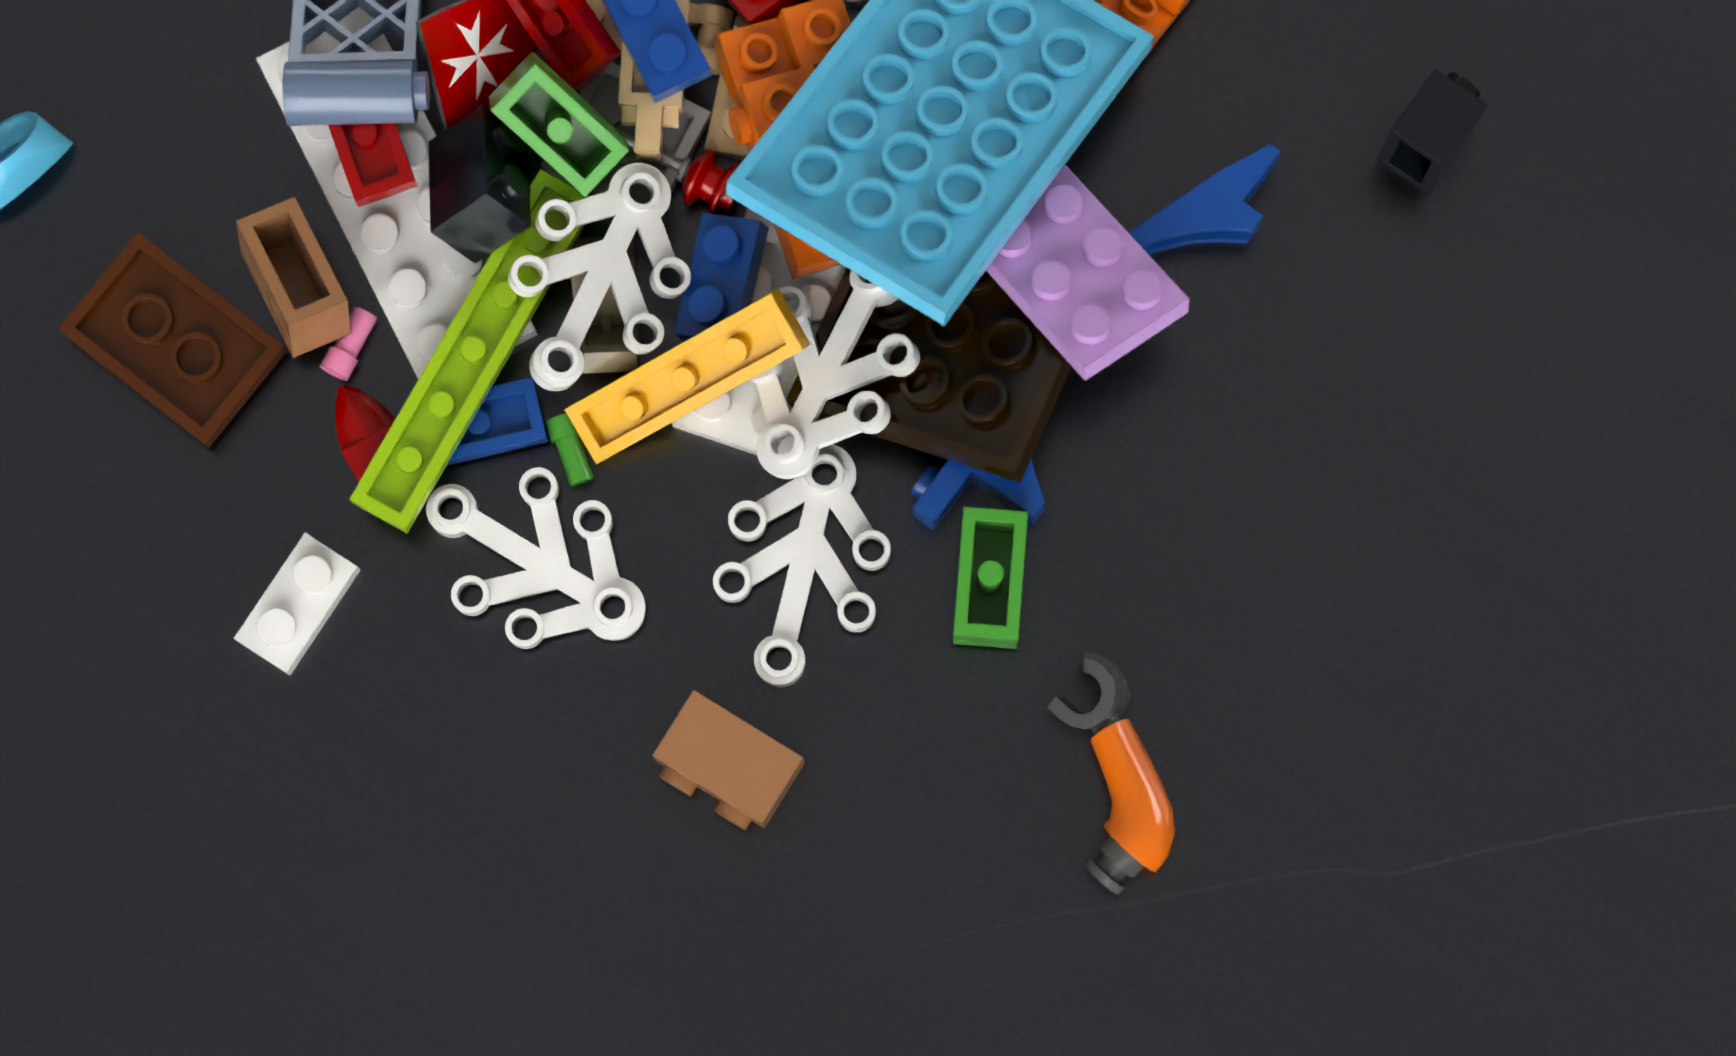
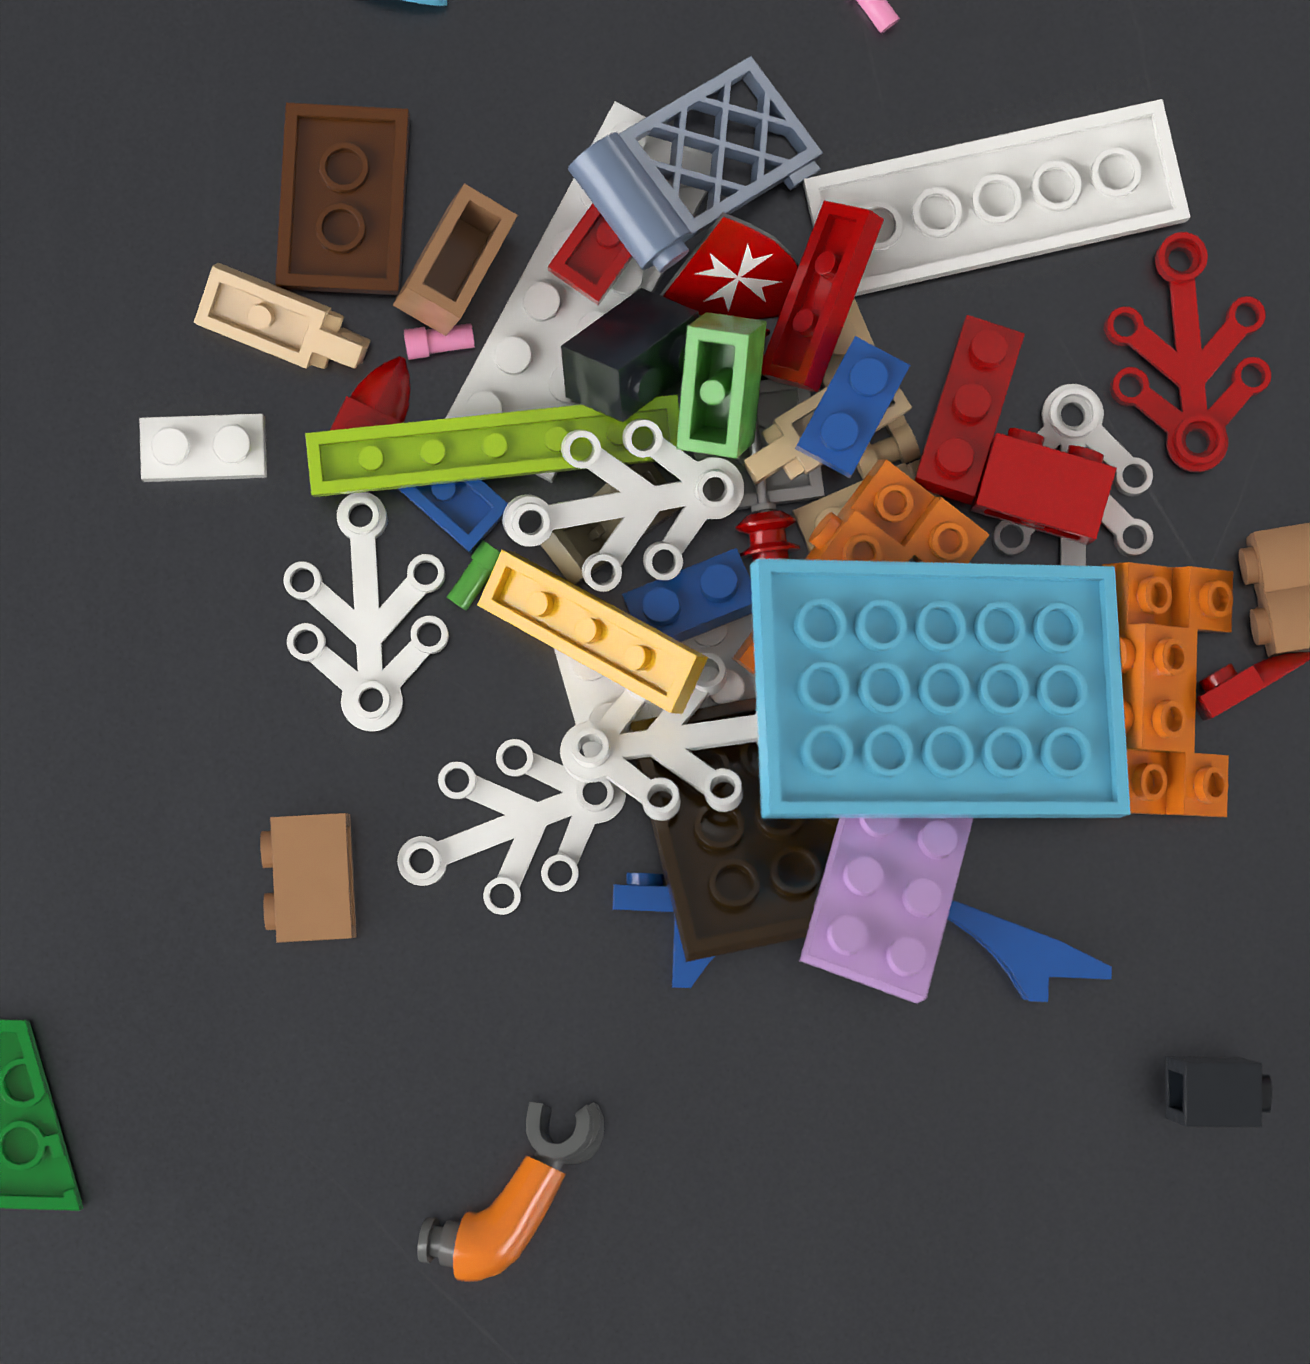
camera: 45 degrees right, 5 degrees up
bright green brick [953,507,1028,649] -> none
none -> tan hinge [194,262,371,369]

